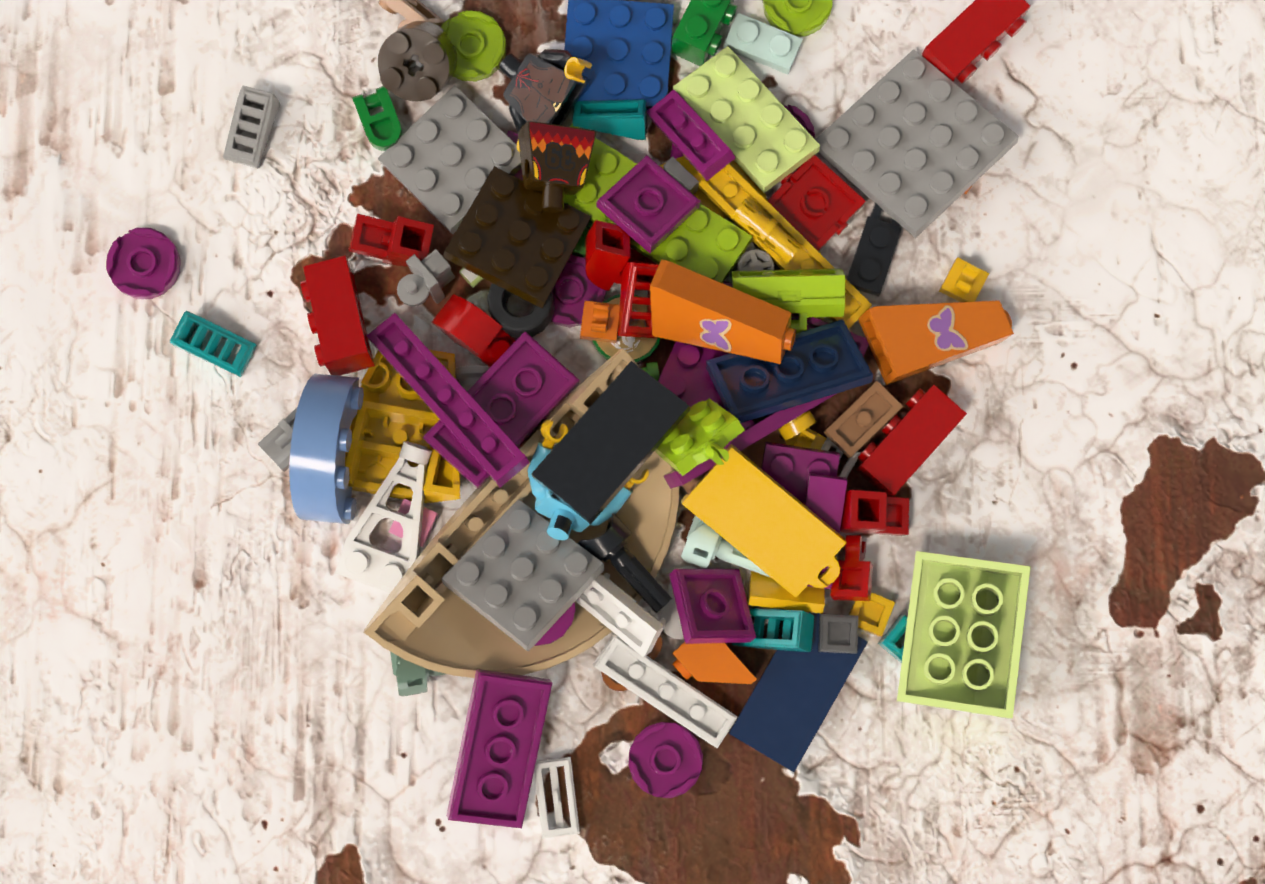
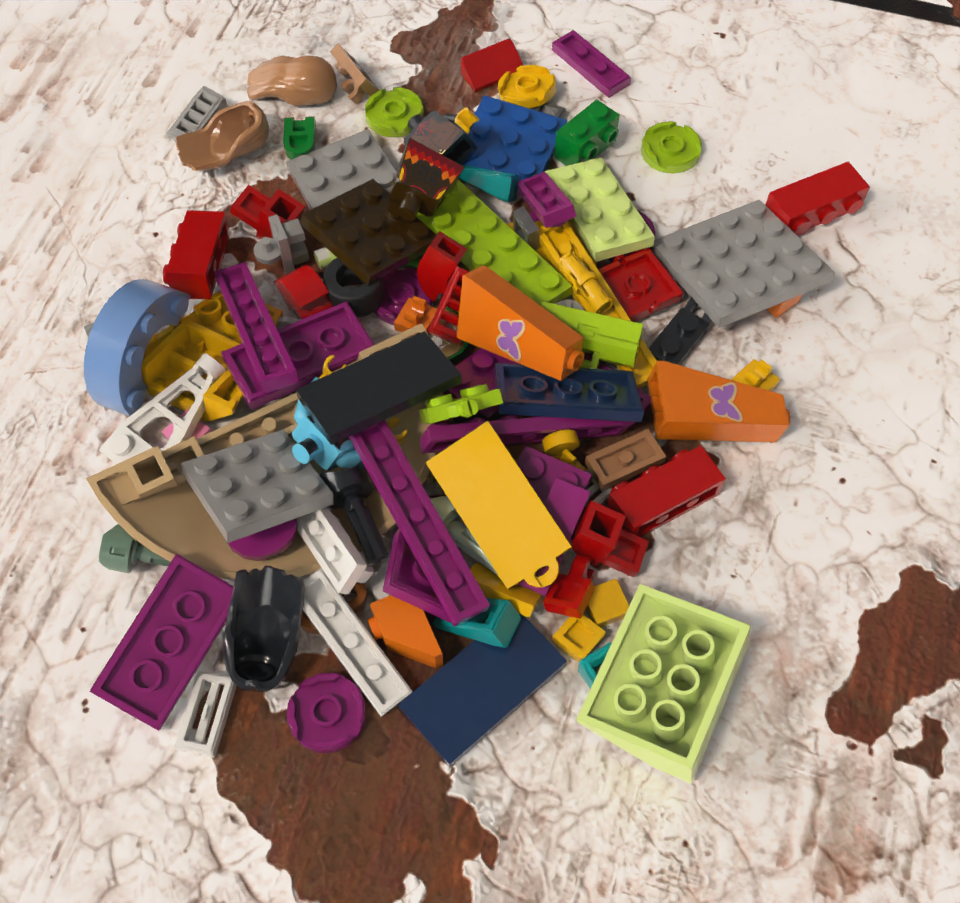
camera: 20 degrees right, 20 degrees down
magenta tile [106,228,181,299] -> none
teal slope [170,311,257,377] -> none
dark brown brick [378,21,457,102] -> none
magenta tile [596,155,701,253] -> none
light aqua plate [723,12,802,75] -> none
flat silver tile [818,614,858,654] -> none
none -> medium nougat hair [175,101,269,171]
none -> black hair [224,566,305,692]
none -> medium nougat hair [247,55,337,106]
none -> magenta plate [349,420,490,627]
none -> yellow tile [586,579,629,628]

